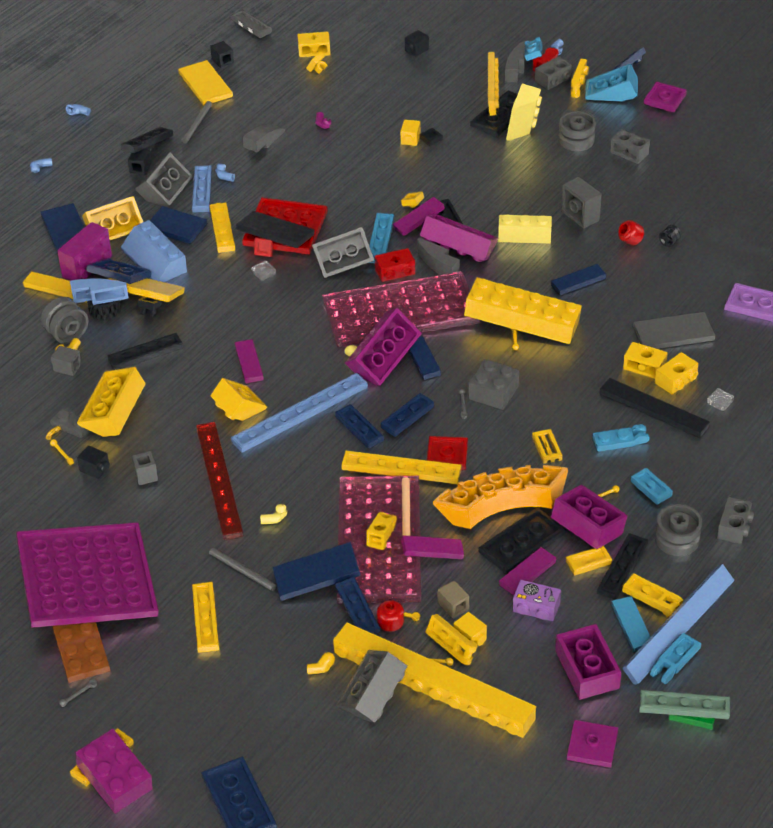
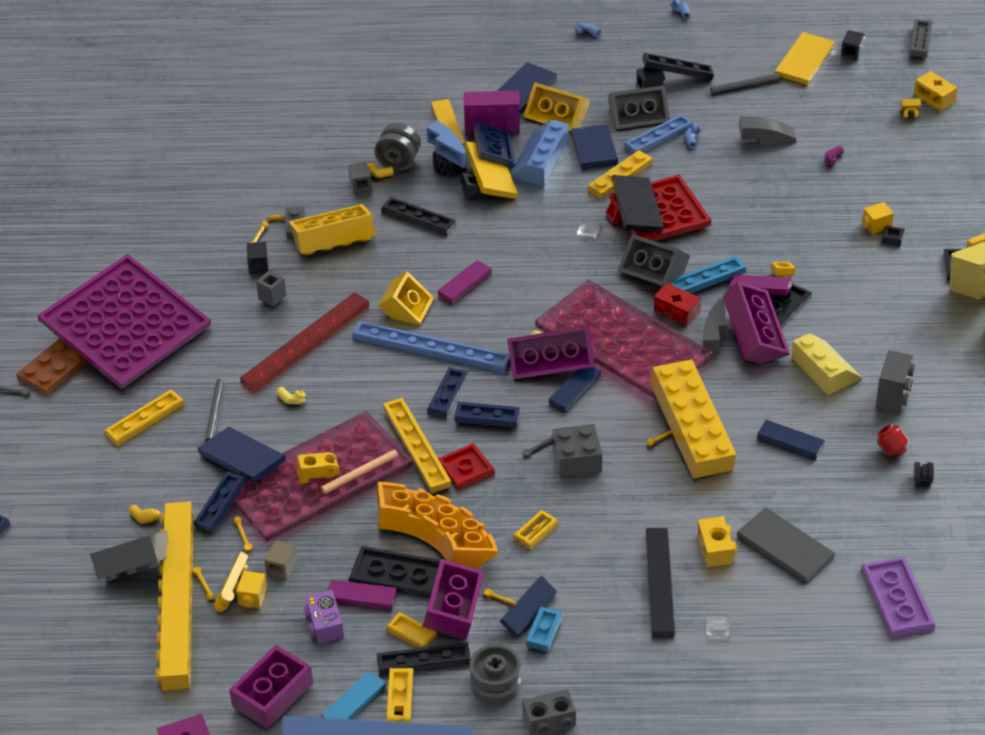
camera: 55 degrees right, 0 degrees up
red head [377,600,404,632] -> none
magenta tile [401,535,465,559] -> none
dark azure hinge [592,424,650,452] -> none
yellow brick [655,352,698,395] -> none
none -> dark blue tile [499,575,557,637]

